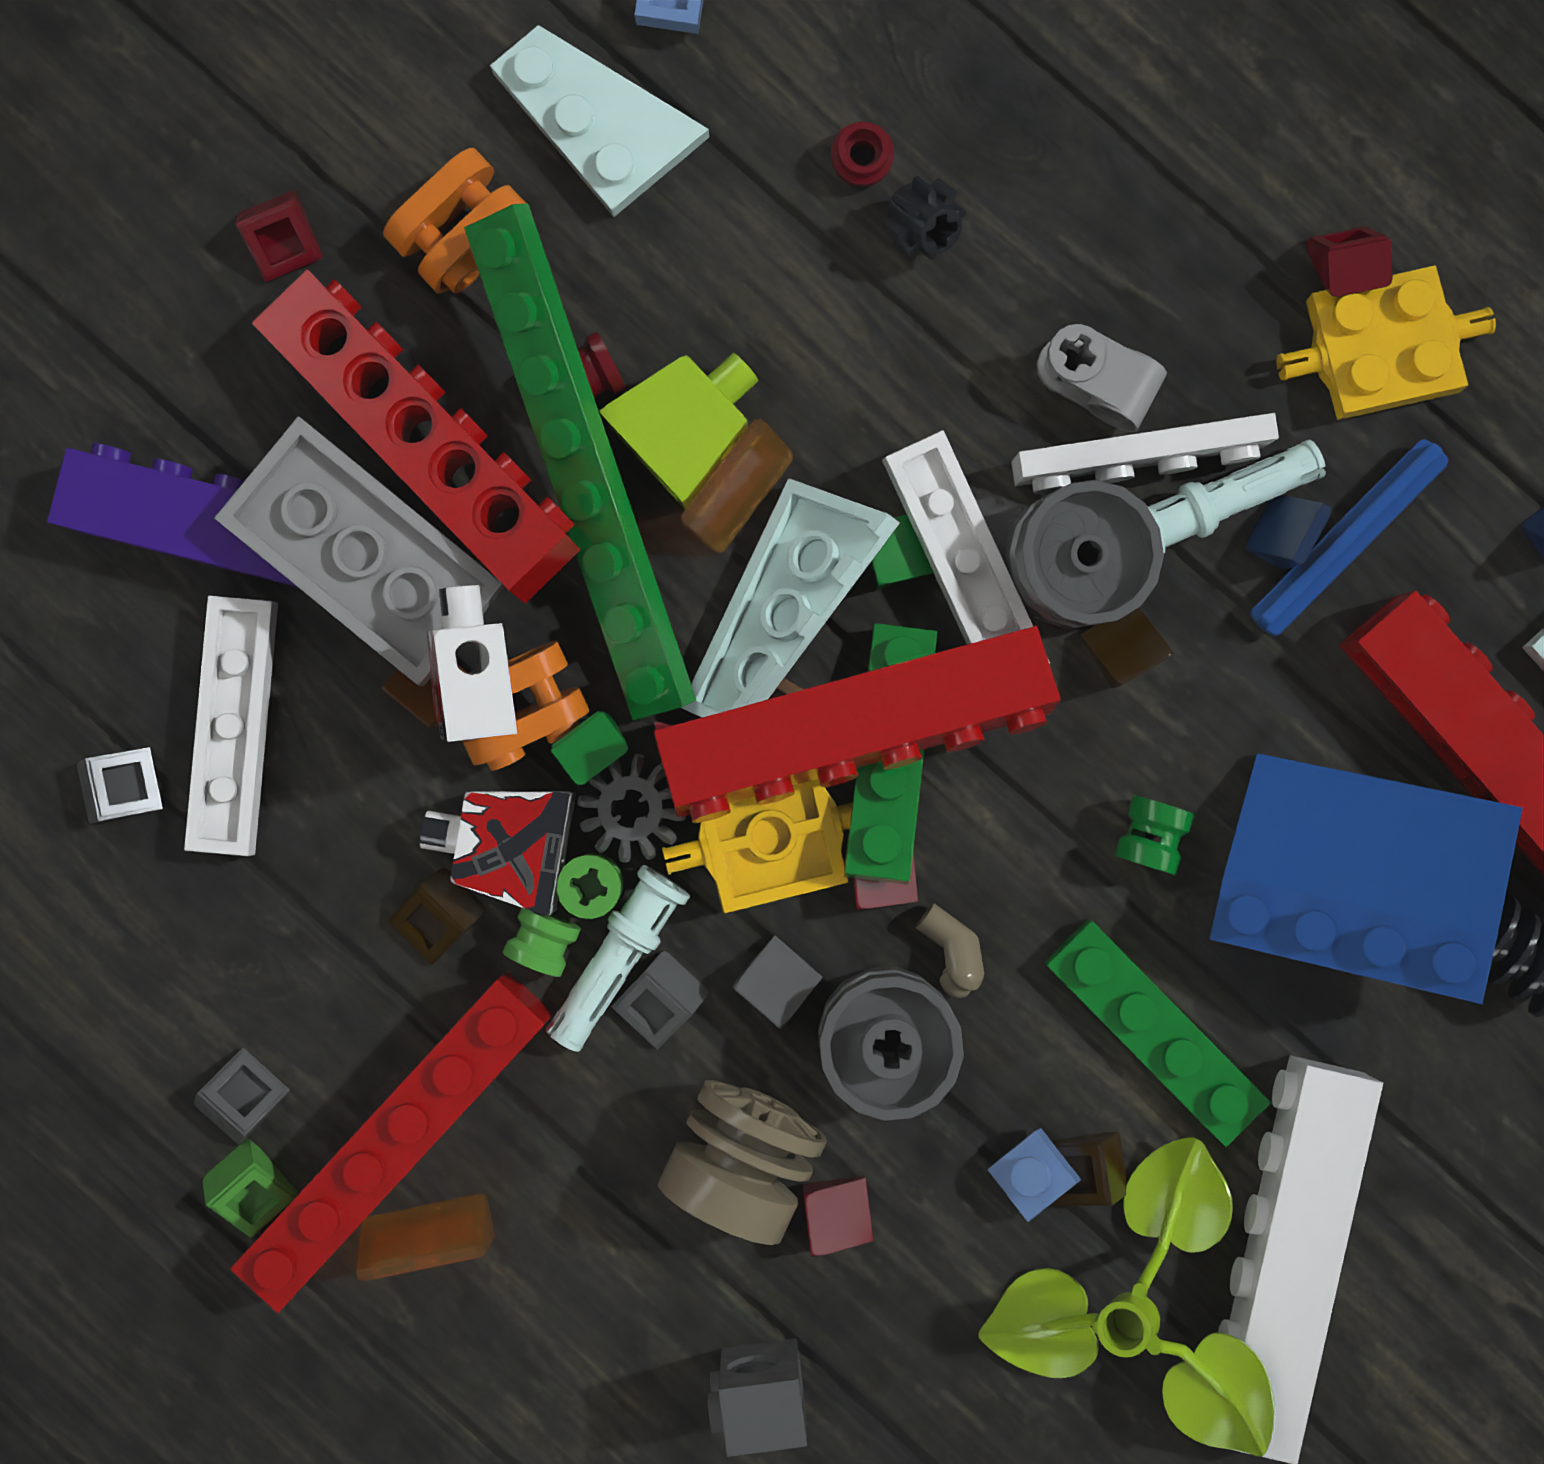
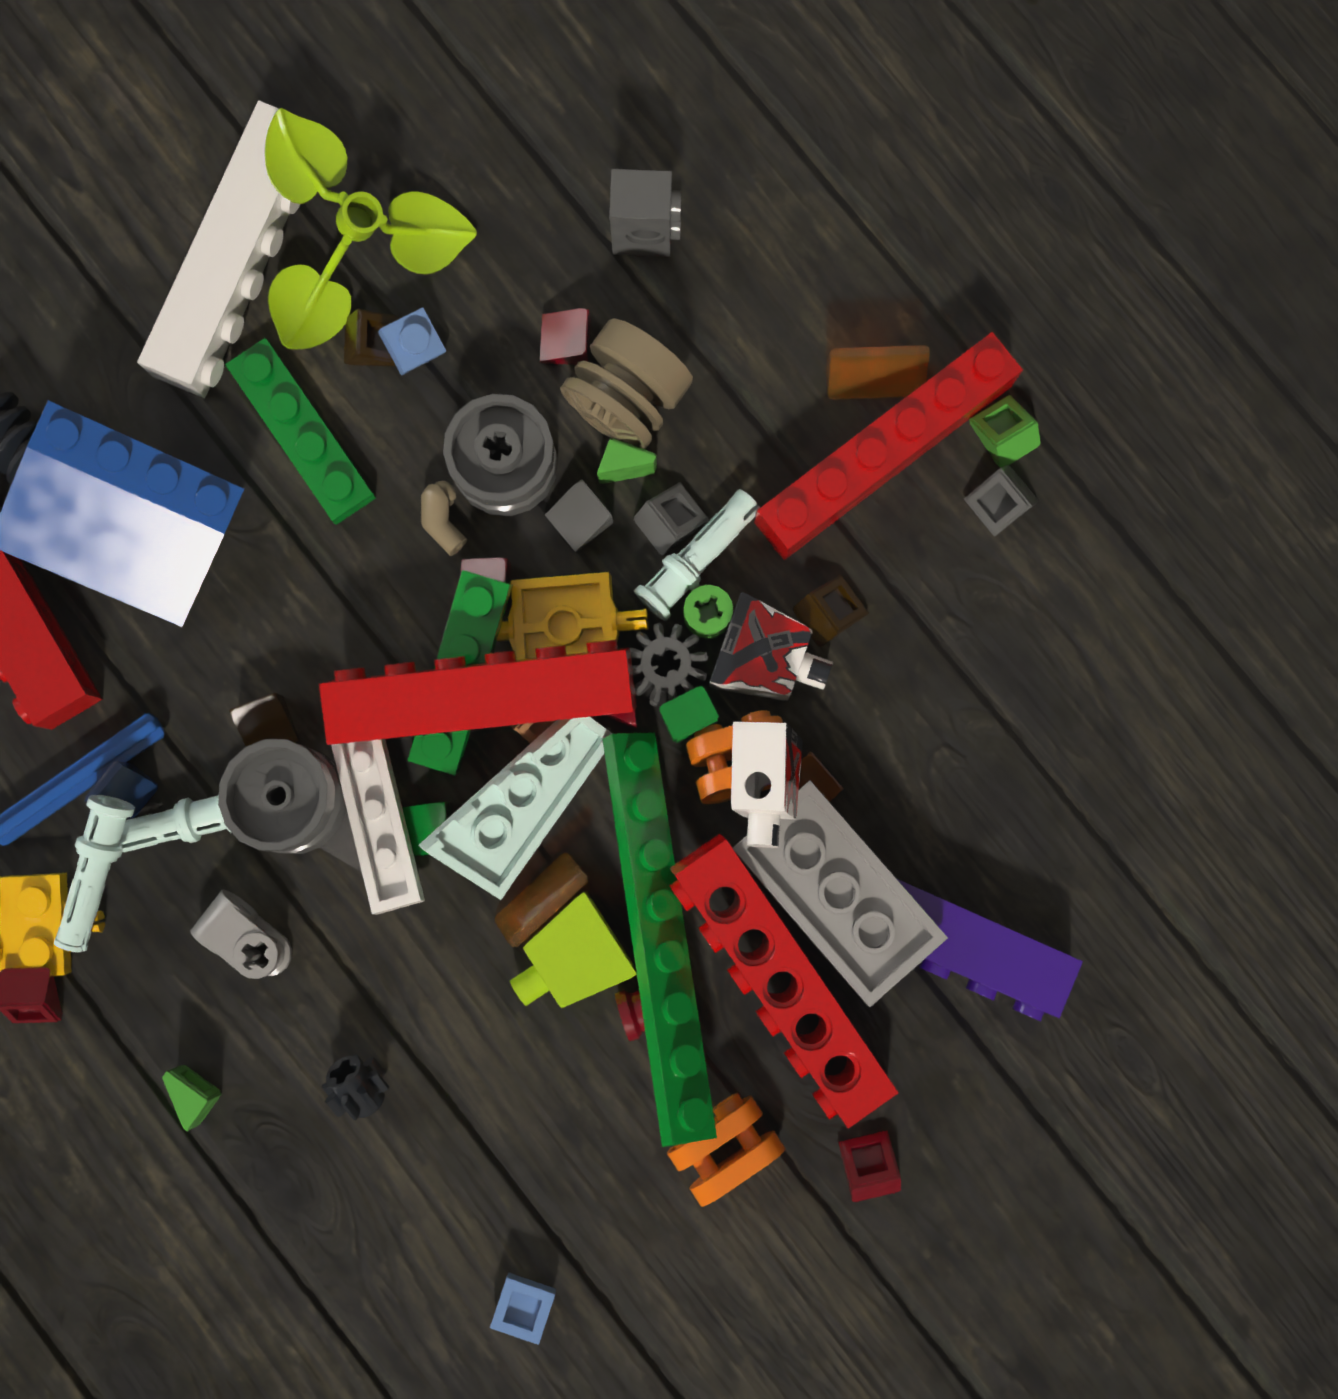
camera: 170 degrees left, 5 degrees down
slope [77,747,163,824] -> none
white plate [184,596,278,856] -> none
light aqua wing [490,25,709,217] -> none
bright green wheel [502,908,581,977] -> none
dark red plate [831,122,894,187] -> none
white plate [1011,413,1279,494] -> none
green wheel [1114,795,1195,875] -> none
none -> light aqua pin [54,795,135,952]
none -> bright green slope [162,1065,222,1132]
none -> bright green slope [597,438,657,484]

